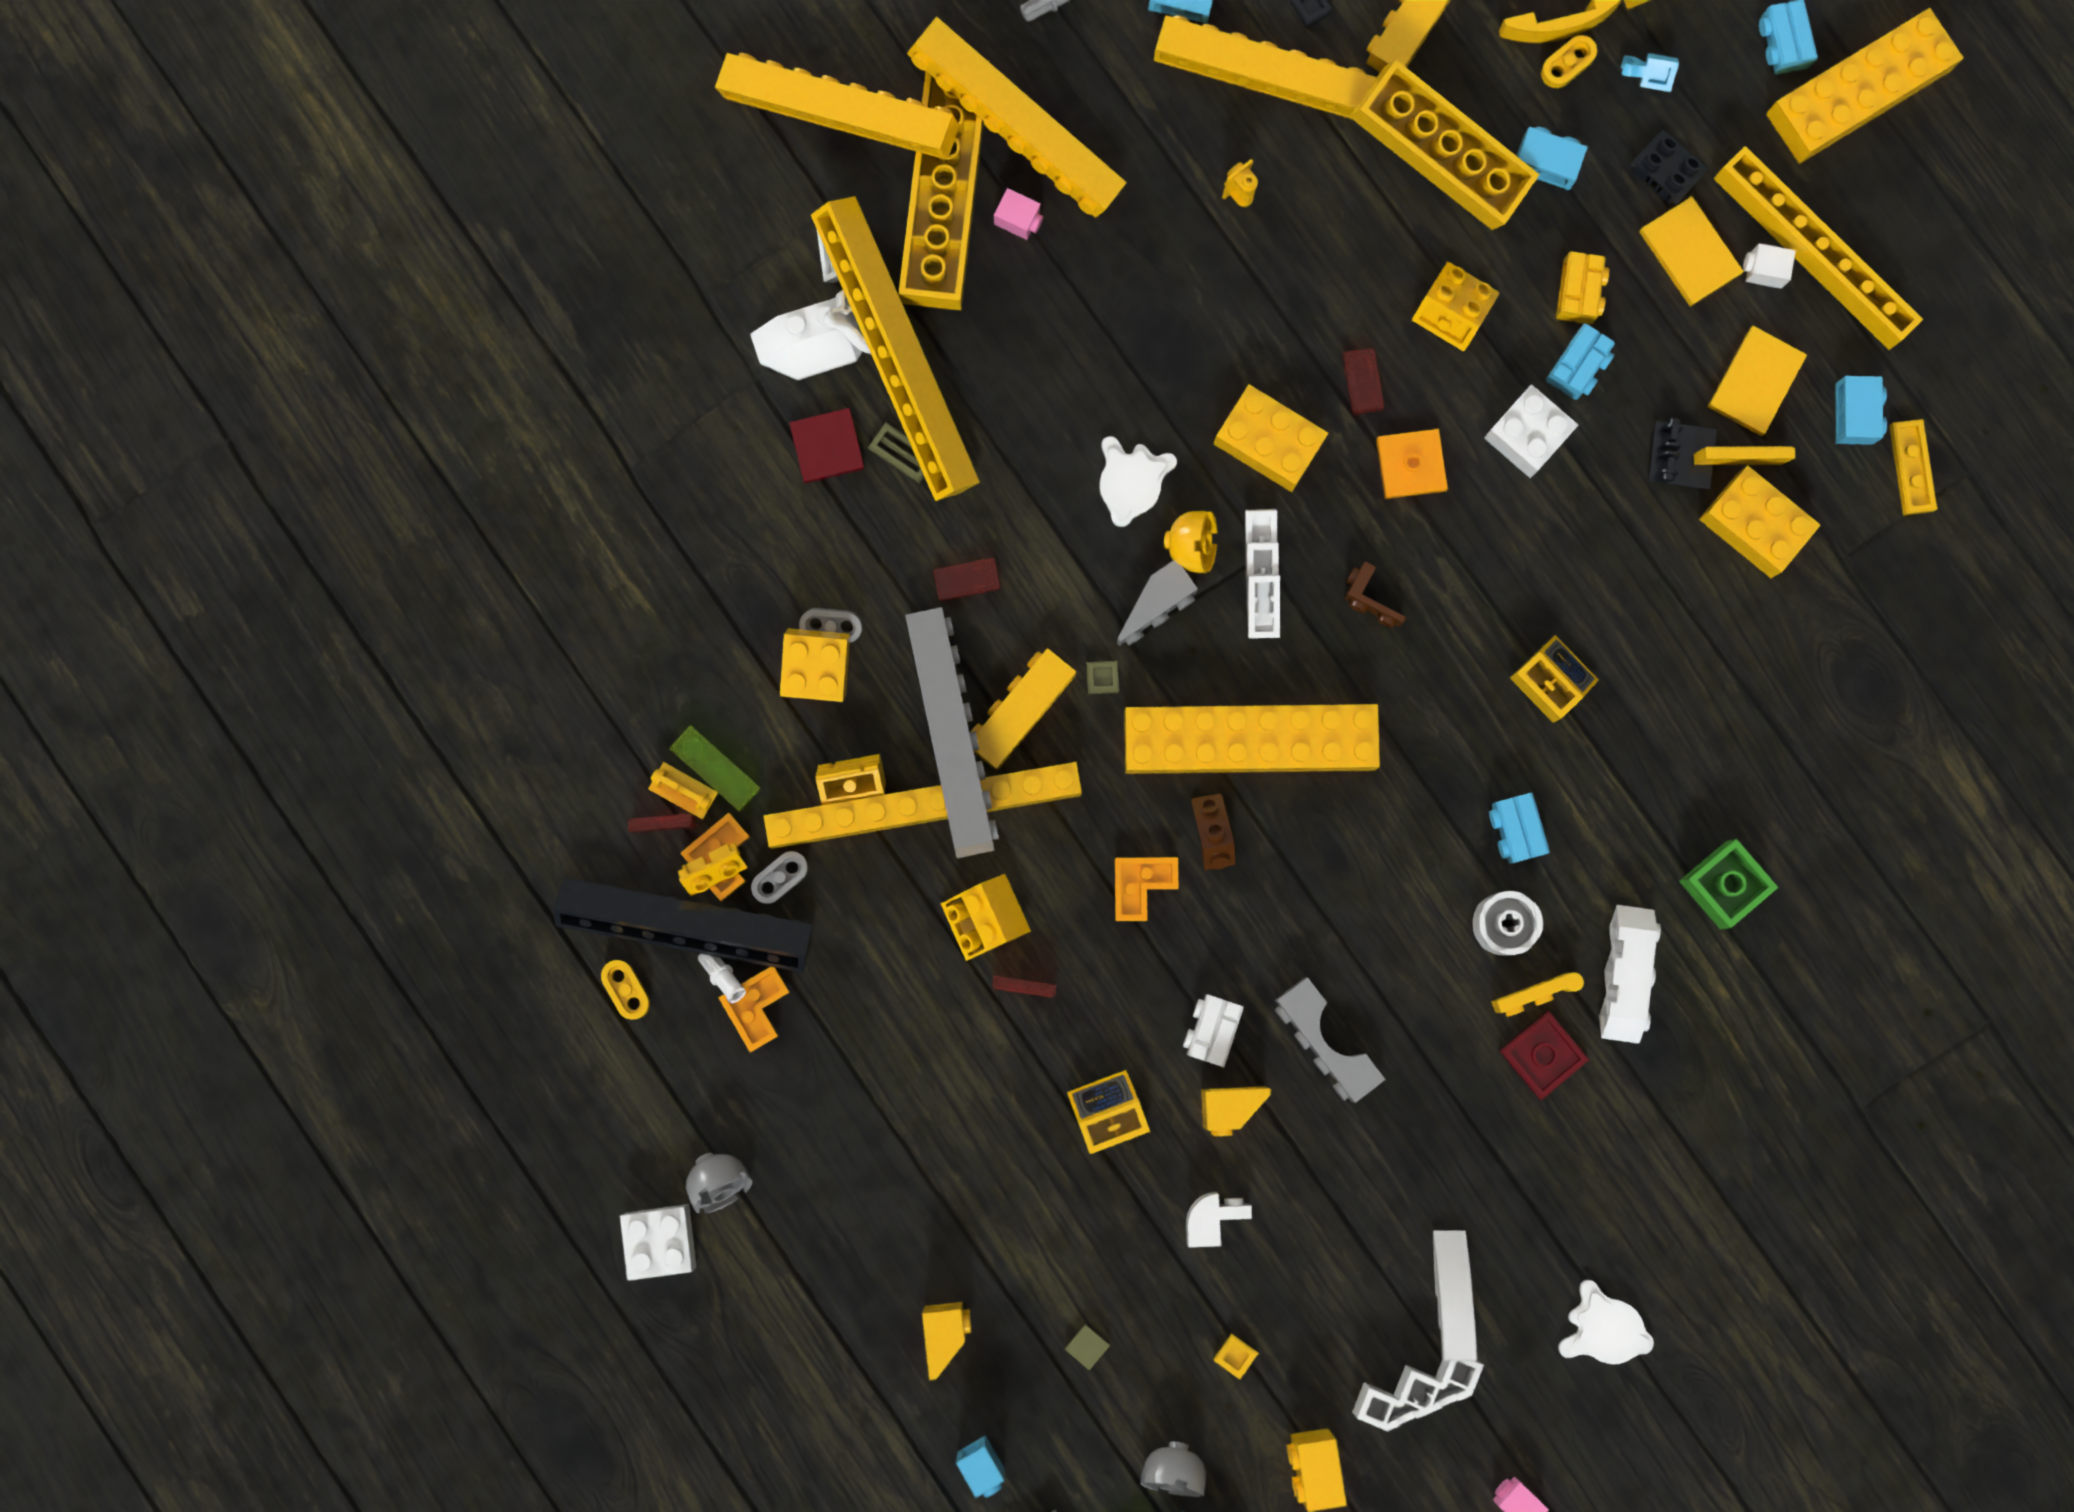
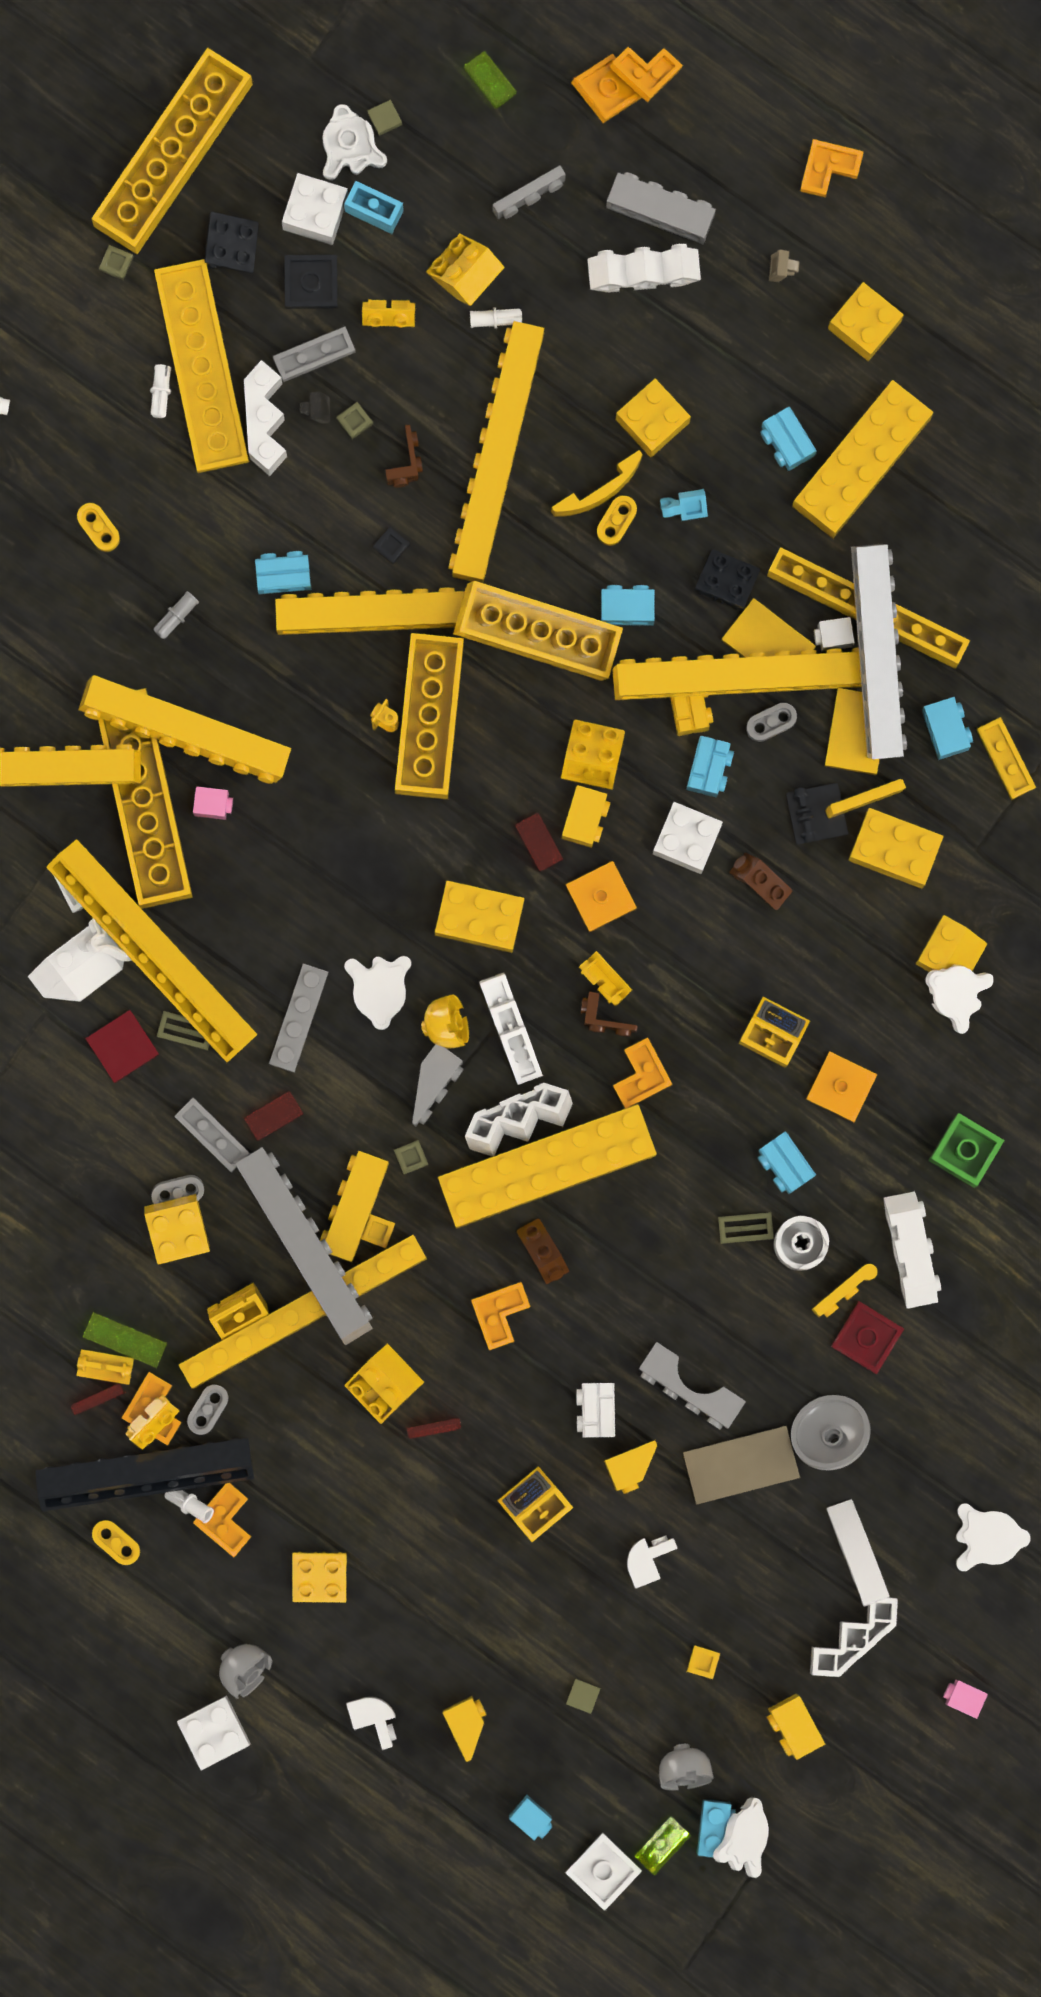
camera: 20 degrees left, 0 degrees up
none -> light grey plate [174,1098,250,1173]
none -> light grey plate [269,964,329,1073]
none -> yellow hinge [292,1552,347,1602]
none -> white brick [347,1697,396,1750]
none -> yellow tile [361,1214,395,1249]
none -> yellow brick [395,633,464,799]
none -> white brick [465,1083,573,1157]
none -> yellow brick [562,785,611,848]
none -> yellow hinge [579,951,632,1006]
none -> yellow brick [613,647,862,700]
none -> light orange plate [613,1038,672,1109]
none -> dark tan tile [683,1426,800,1505]
none -> olive tile [718,1212,774,1244]
none -> reddish brown bracket [729,852,792,910]
none -> light grey plate [746,703,797,742]
none -> light grey dish [791,1395,871,1470]
none -> light orange plate [806,1051,877,1123]
none -> brick [851,544,907,759]
none -> yellow slope [916,915,987,972]
none -> white tile [926,964,993,1034]

